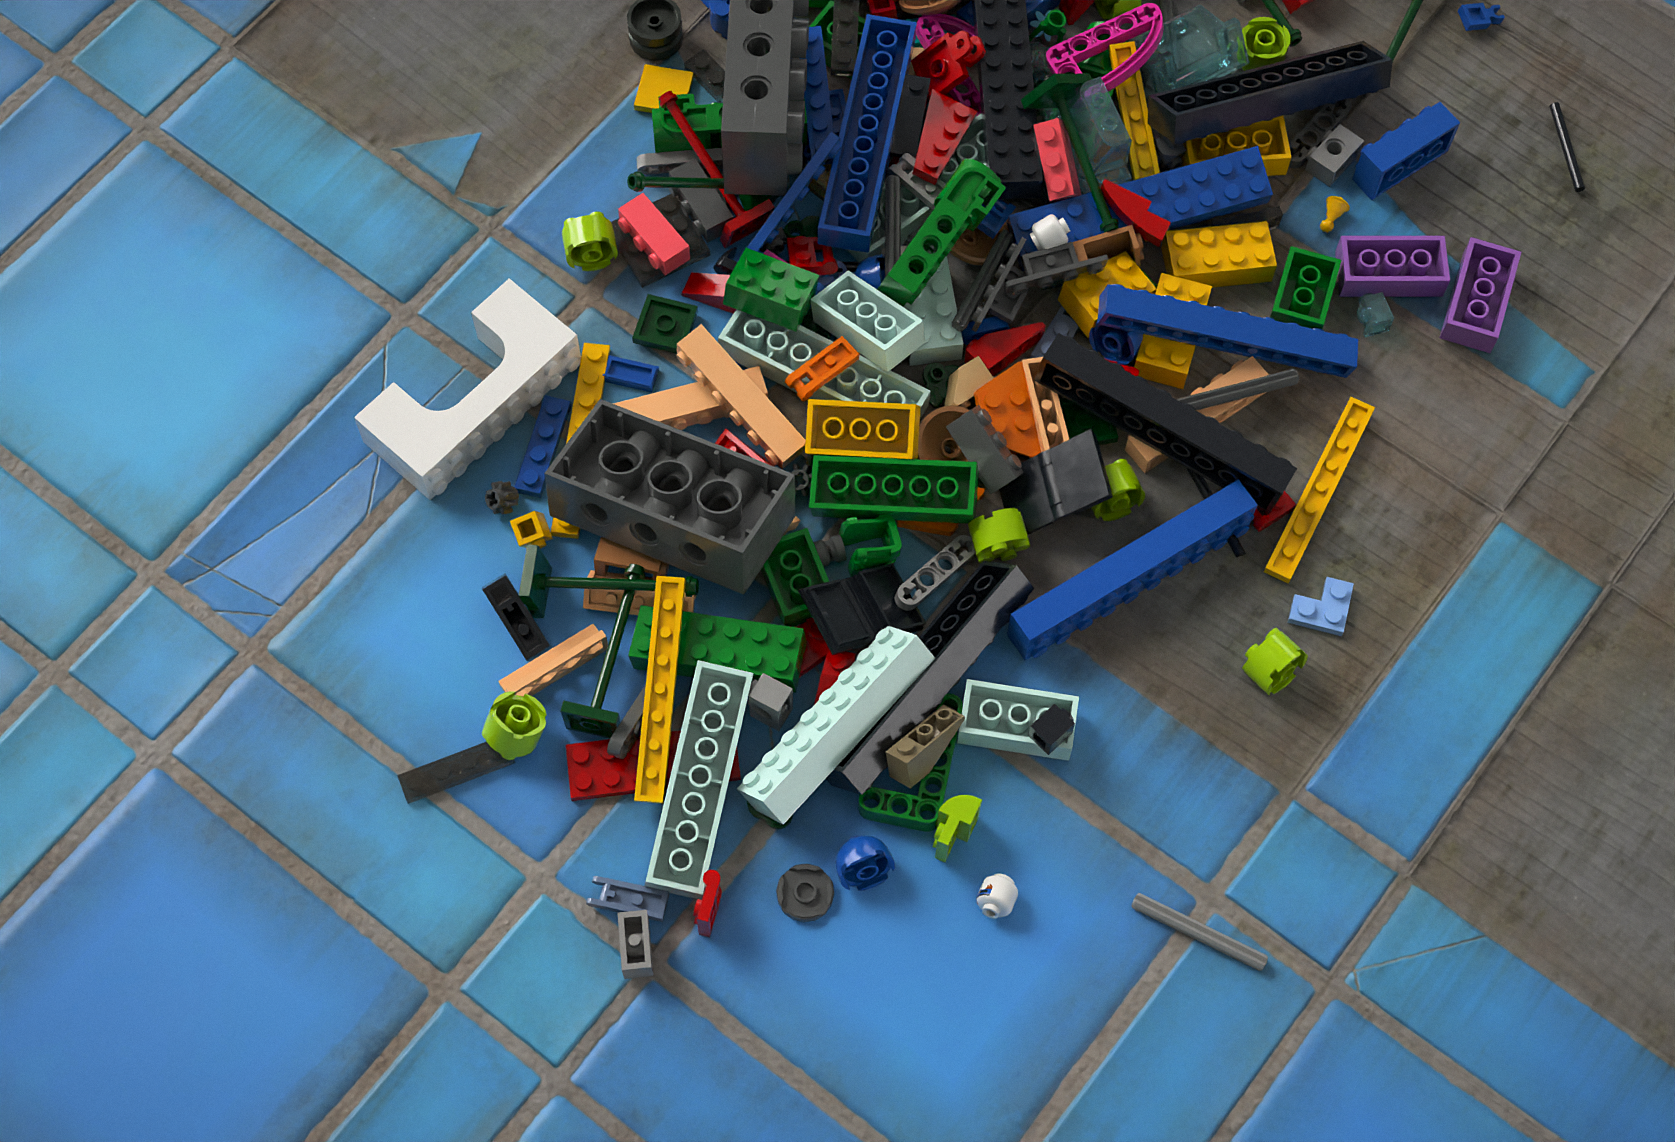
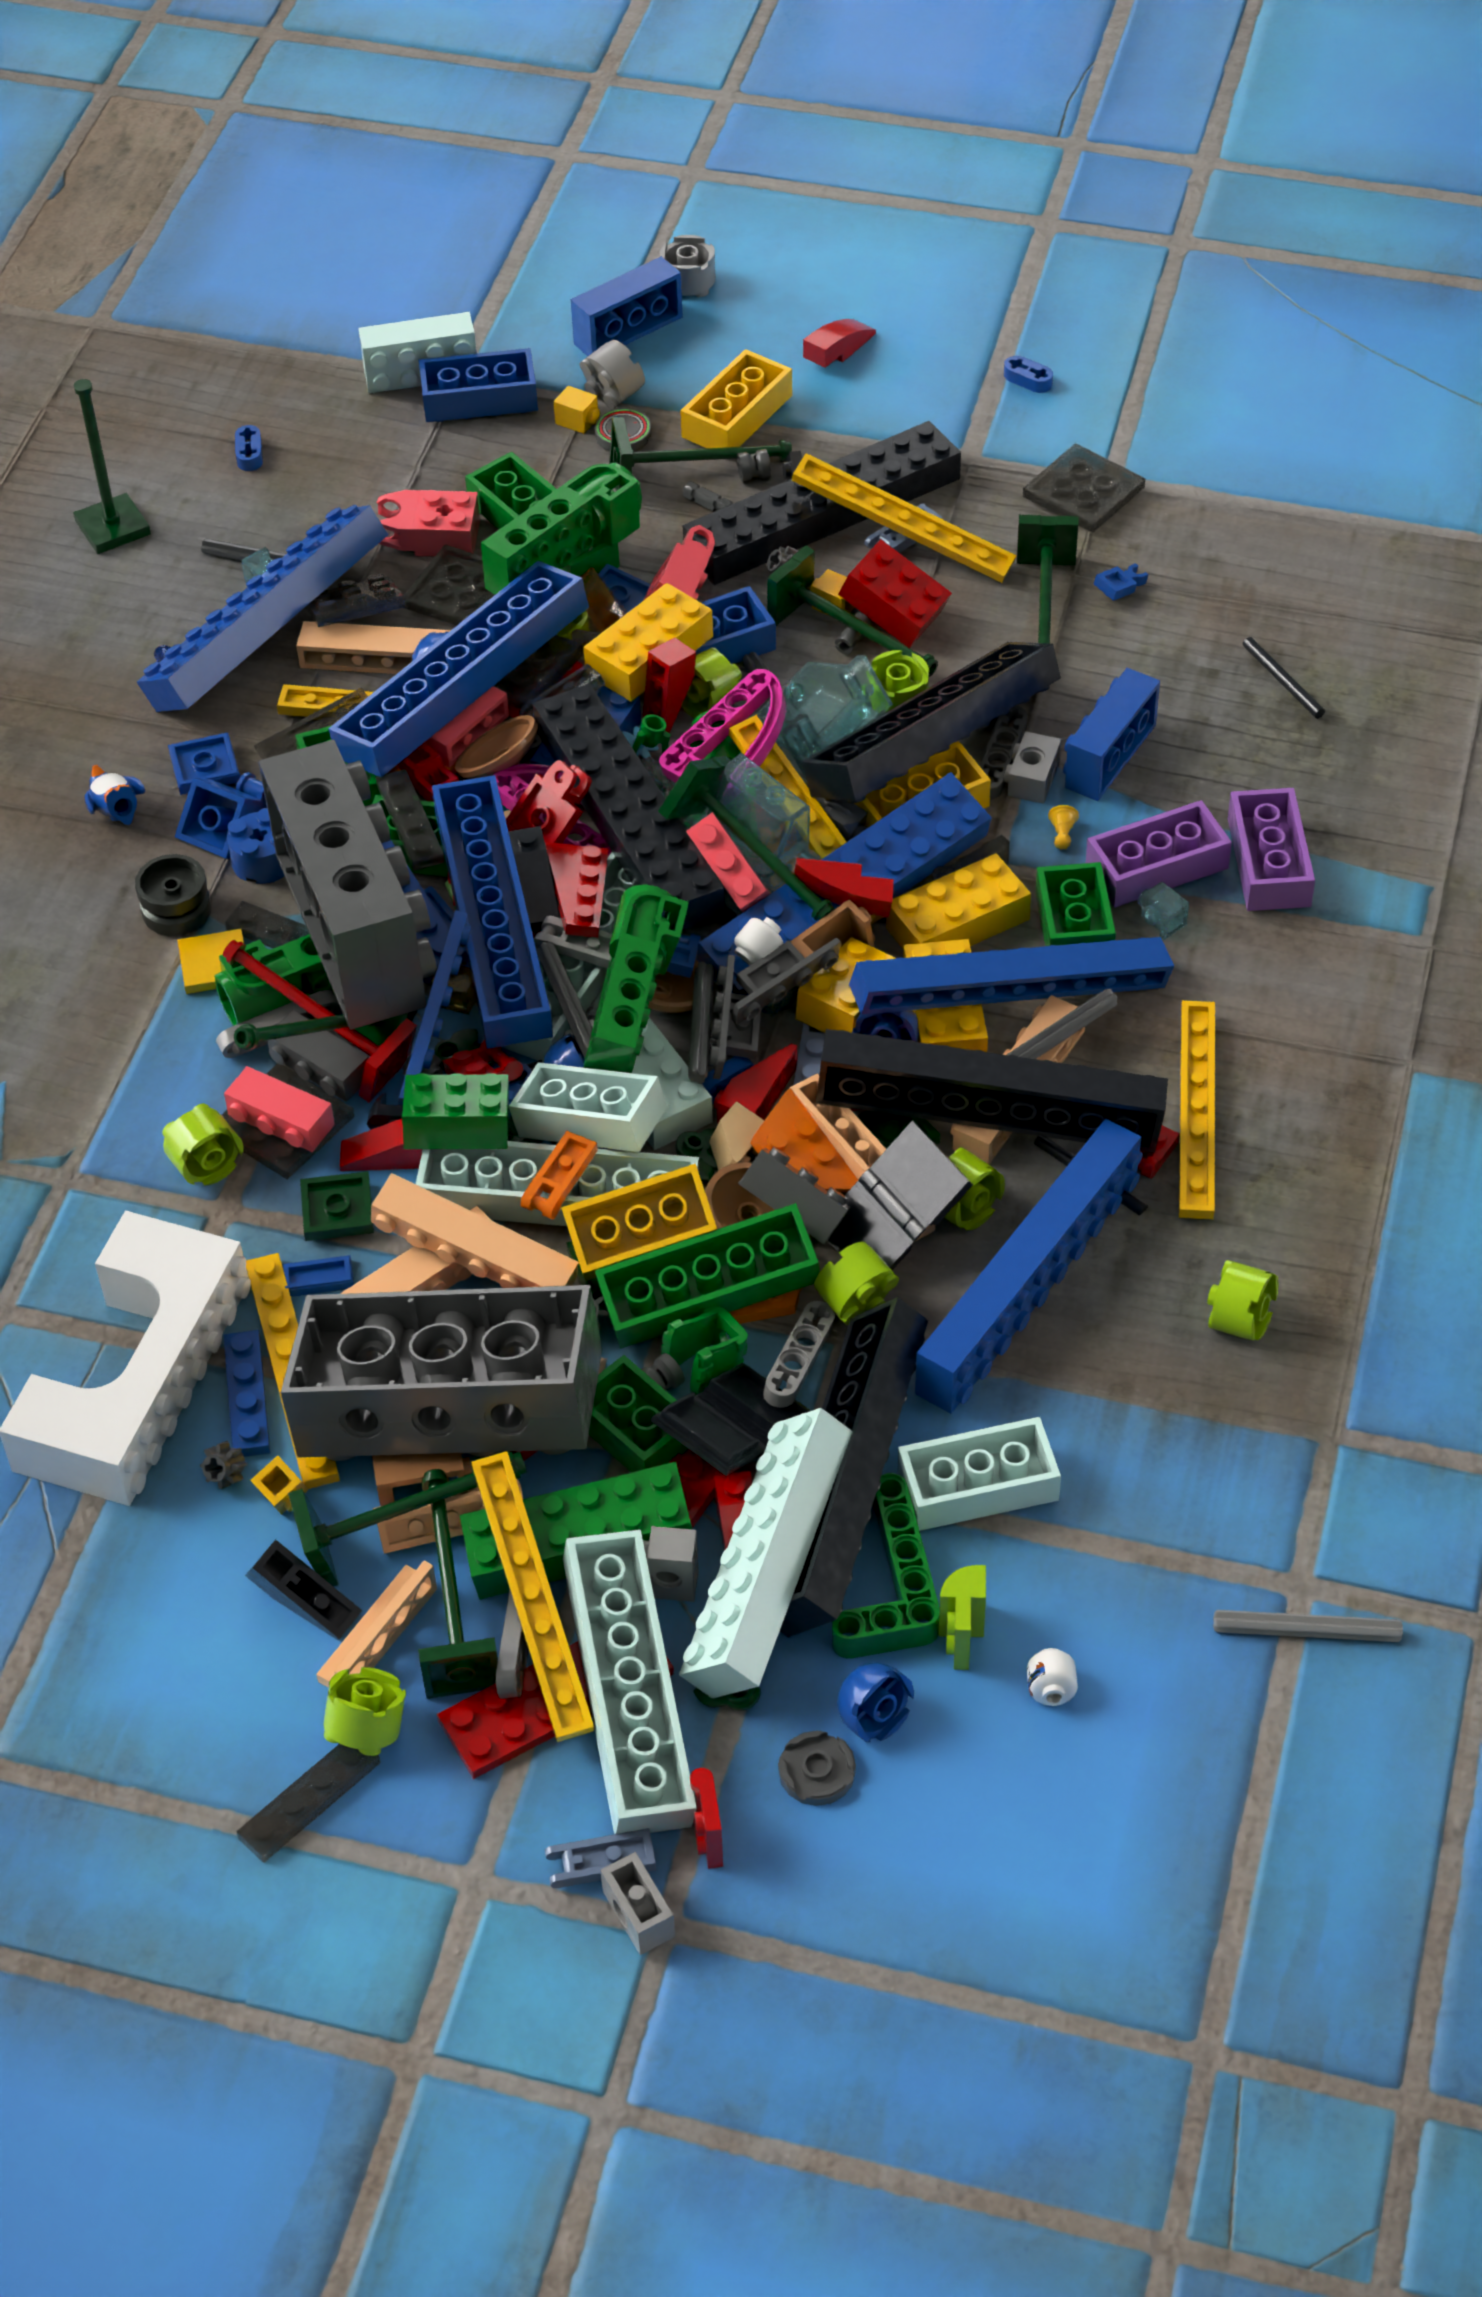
camera: 20 degrees left, 15 degrees down
dark tan slope [886,705,965,789] -> none
black brick [1028,704,1075,755] -> none
light blue plate [1287,577,1354,636] -> none

